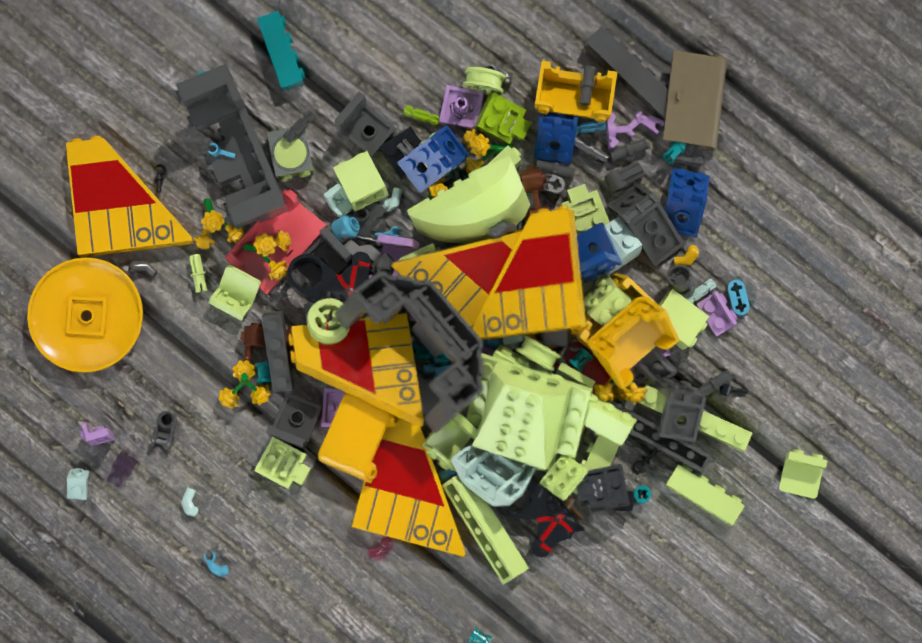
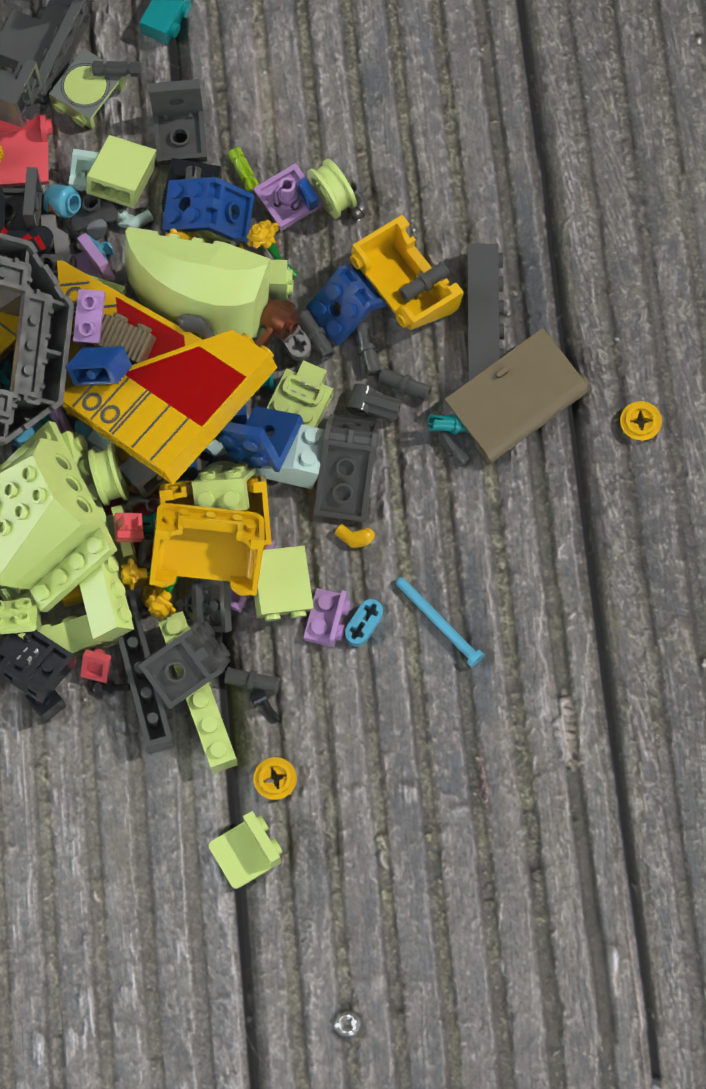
camera: 45 degrees right, 10 degrees down
medium azure hand [208,143,236,158] -> none
lime piece [473,92,531,144] -> none
medium azure axle [576,121,606,135] -> none
lavender piece [606,111,664,151] -> none
teal bush [634,485,651,503] -> none
blue bracket [664,168,710,238] -> none
yellowish green brick [665,464,745,526] -> none
dark grey wheel [666,265,695,299] -> none
light aqua axle [687,279,716,304] -> none
none -> blue brick [66,345,132,385]
none -> lavender bracket [73,289,105,347]
none -> coral tile [80,648,112,683]
none -> dark tan brick [95,312,156,364]
none -> coral tile [113,513,144,542]
none -> dark grey arm [137,533,154,570]
none -> yellow gear [253,757,297,800]
none -> blue tile [297,177,319,211]
none -> medium azure bar [395,577,485,668]
none -> yellow gear [620,401,662,442]

